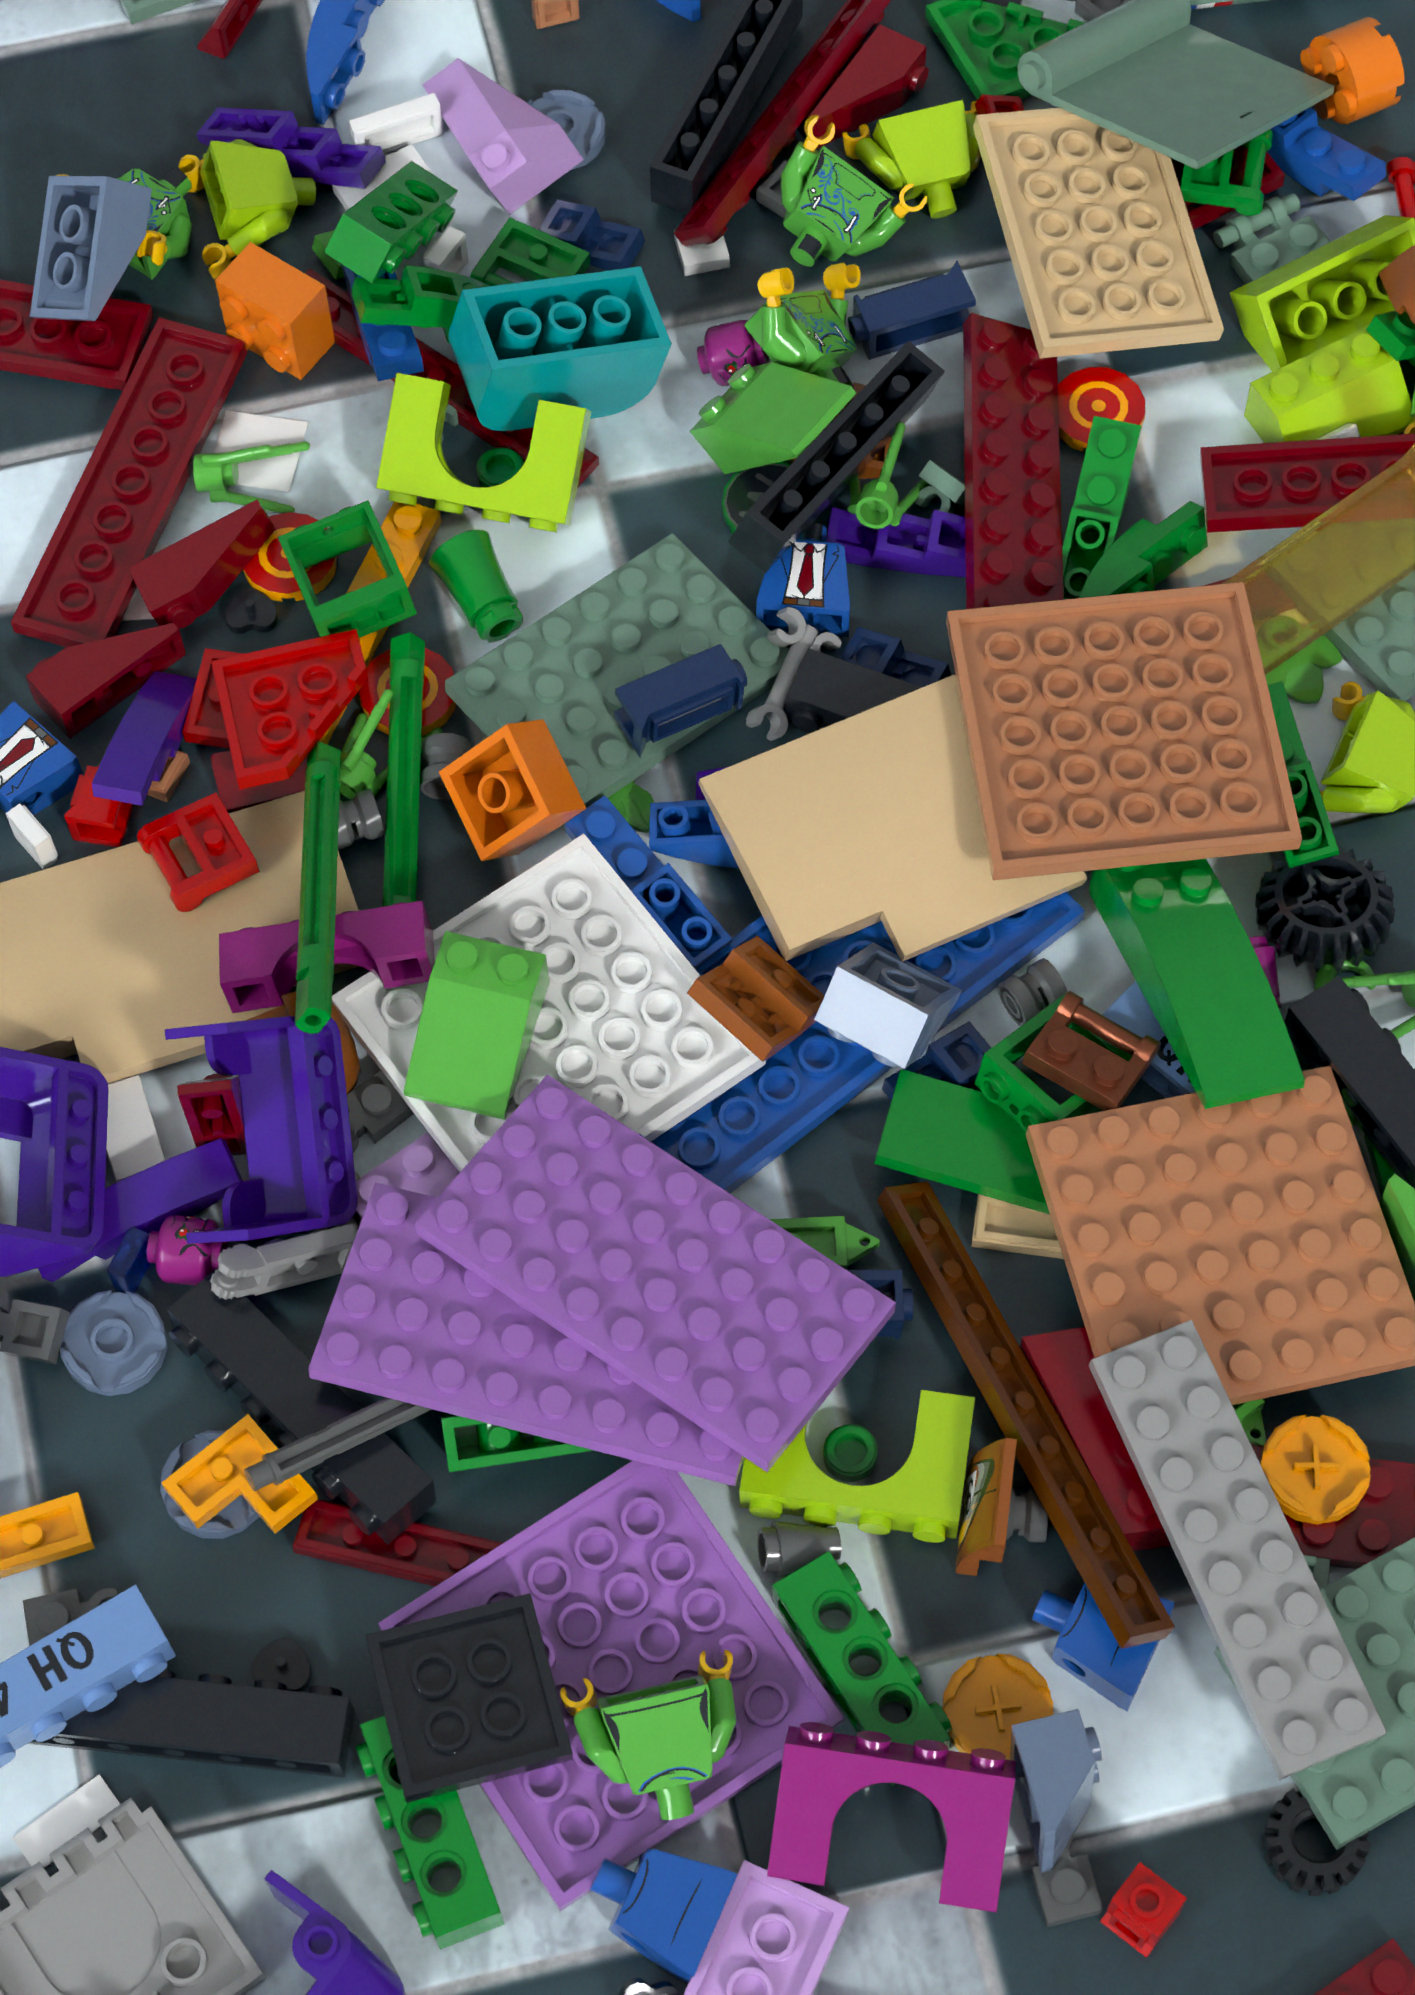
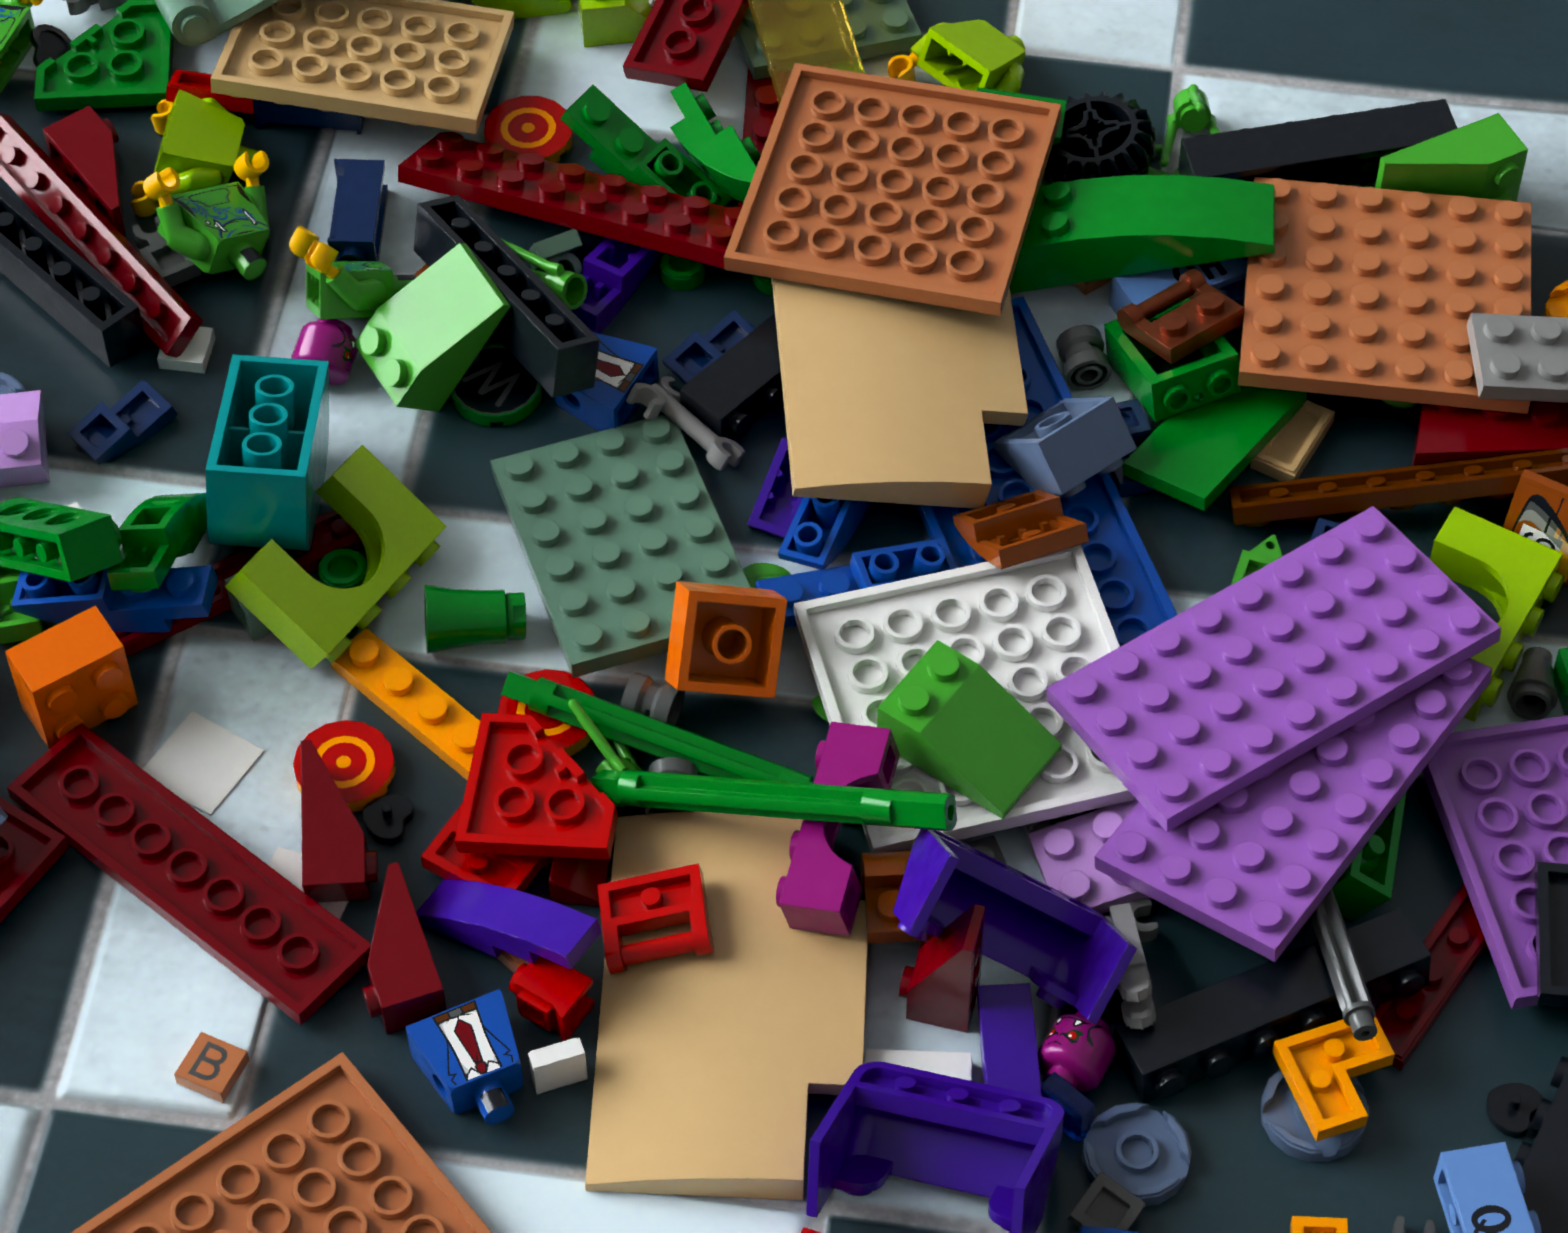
camera: 70 degrees left, 10 degrees down
bright green plant [193,441,310,513] -> none
green window [278,500,417,638] -> none
green plate [470,218,591,286] -> none
dark blue window [613,644,747,758] -> none

